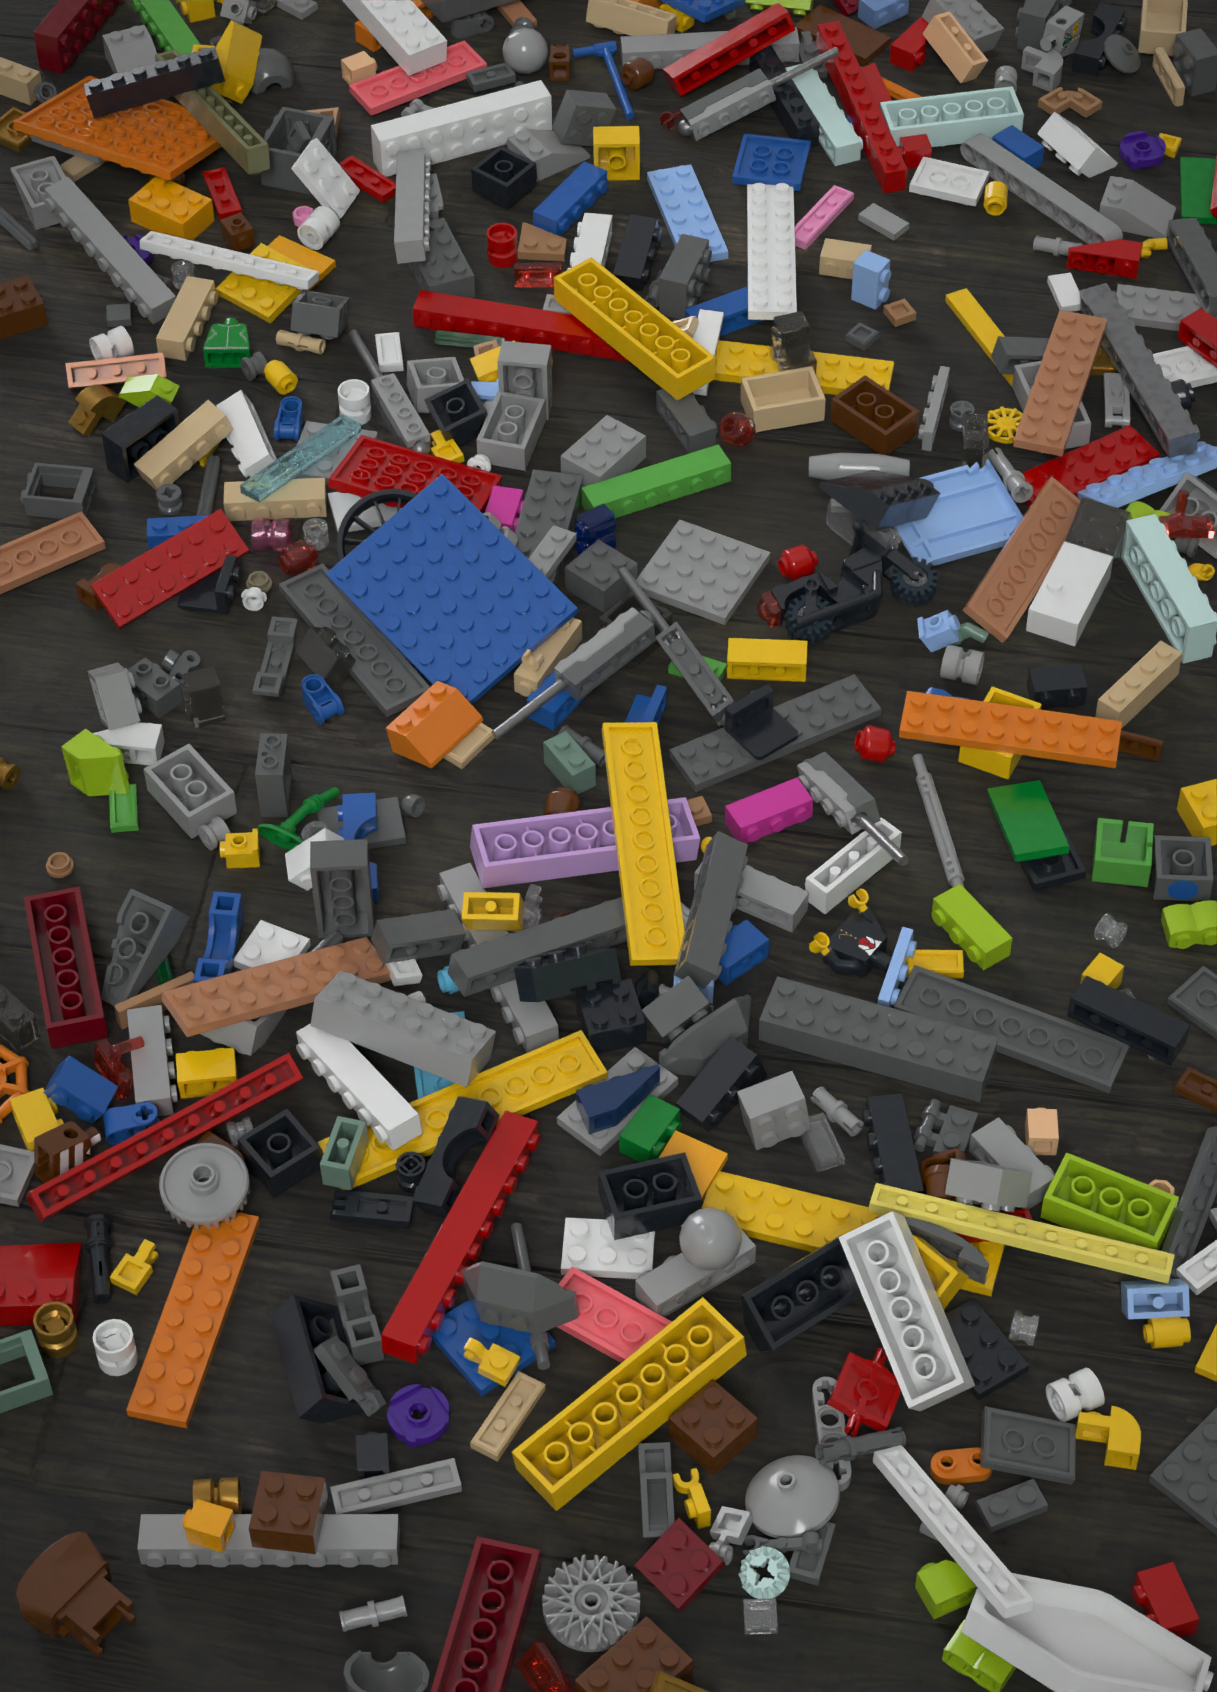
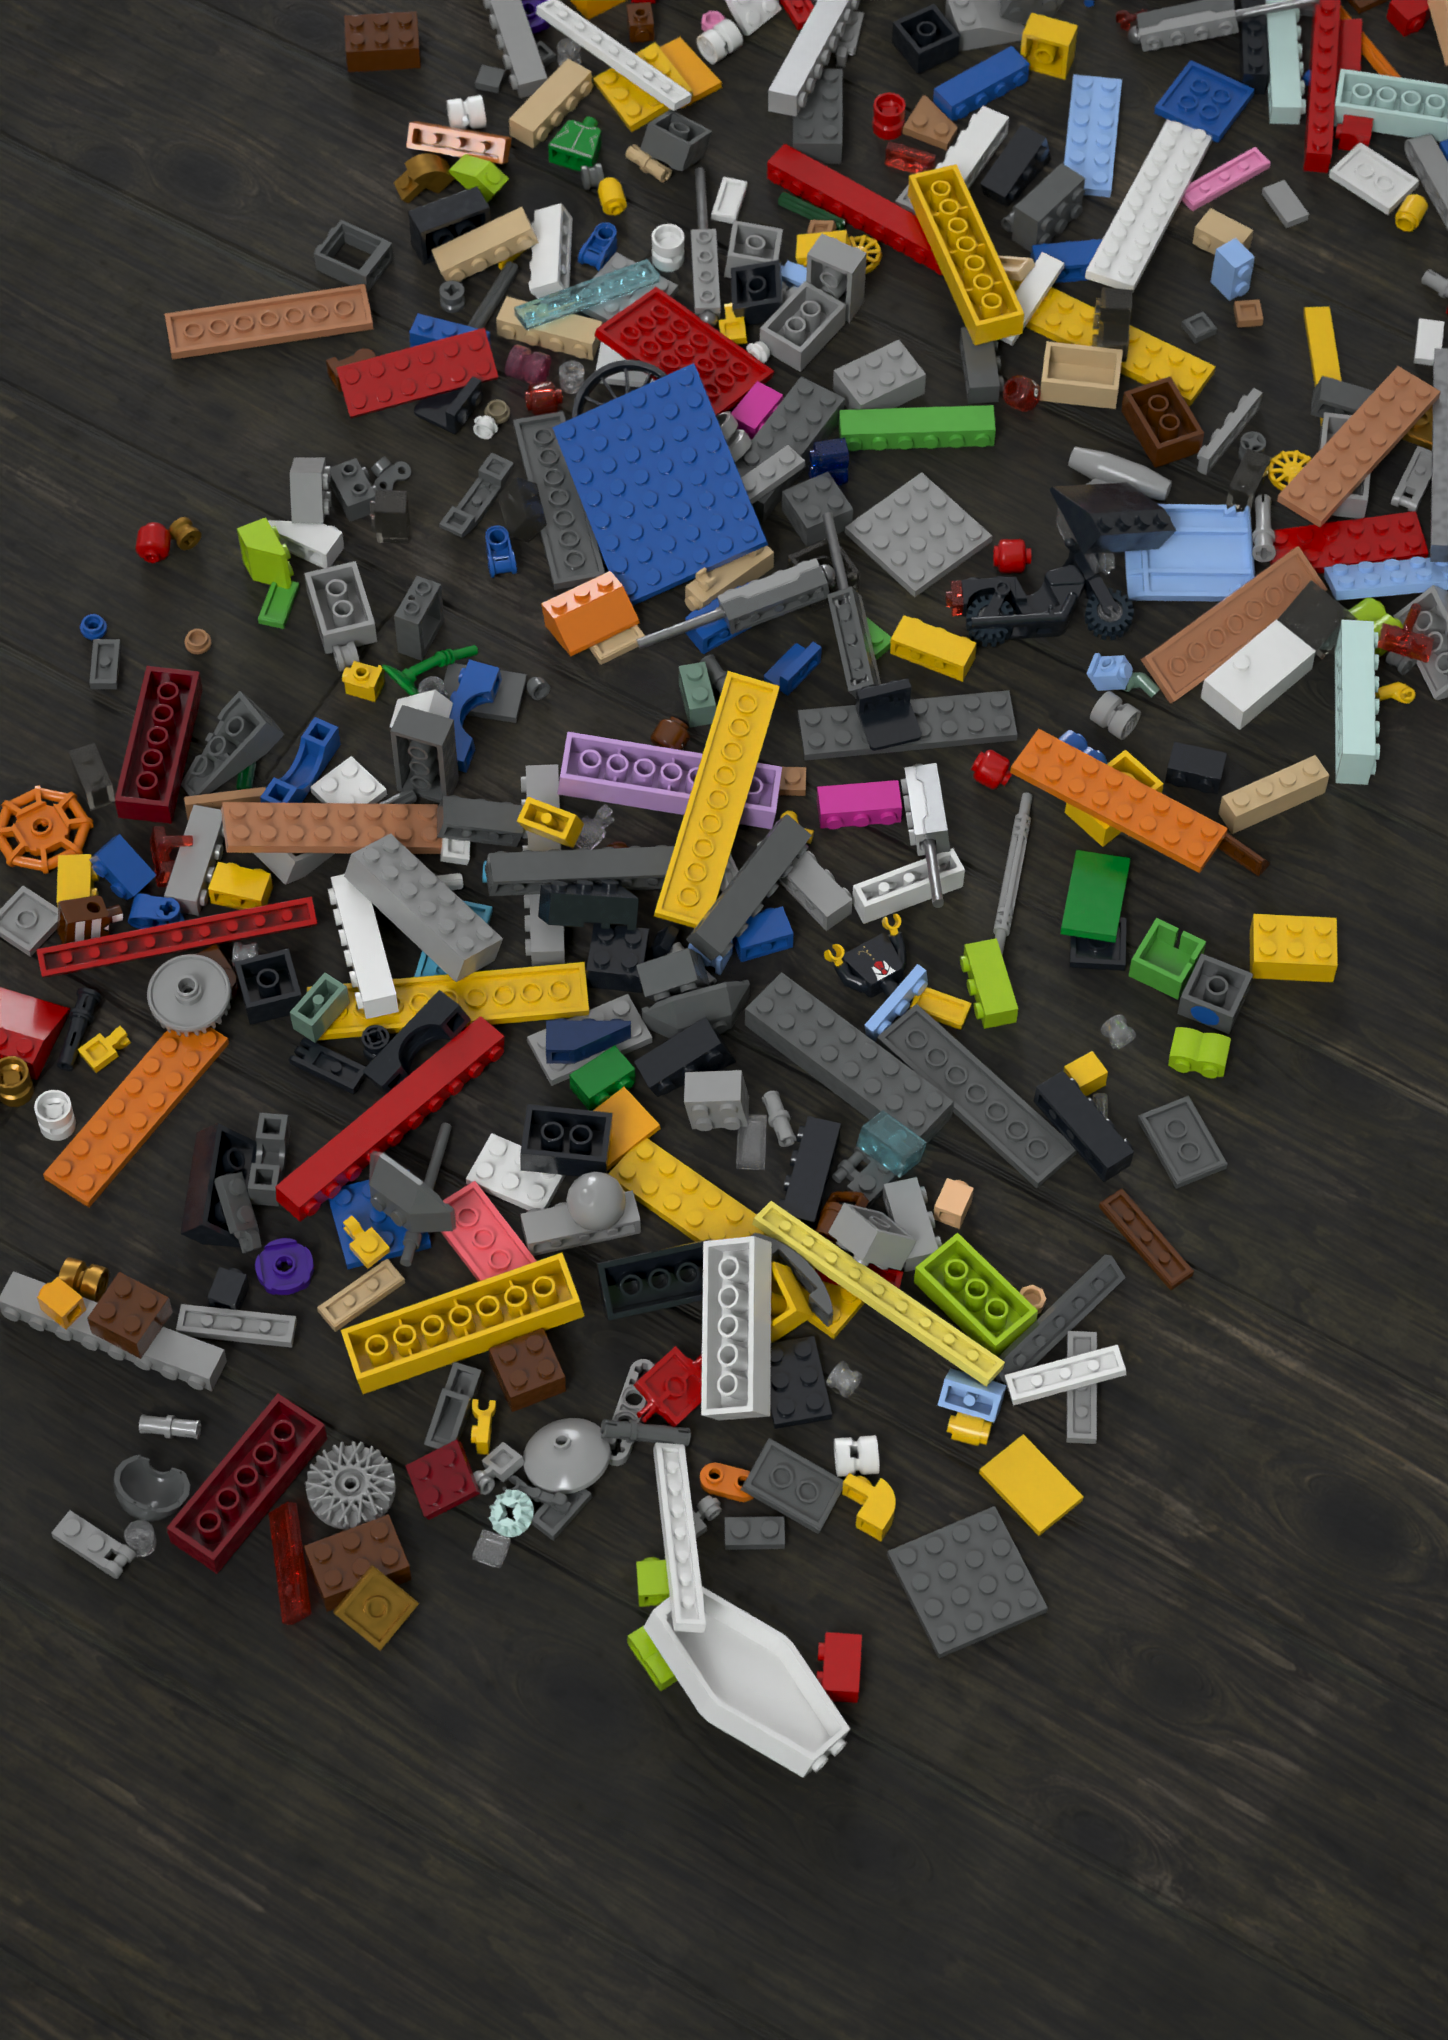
camera: 20 degrees right, 10 degrees up
none -> clear light blue brick [856,1110,927,1178]

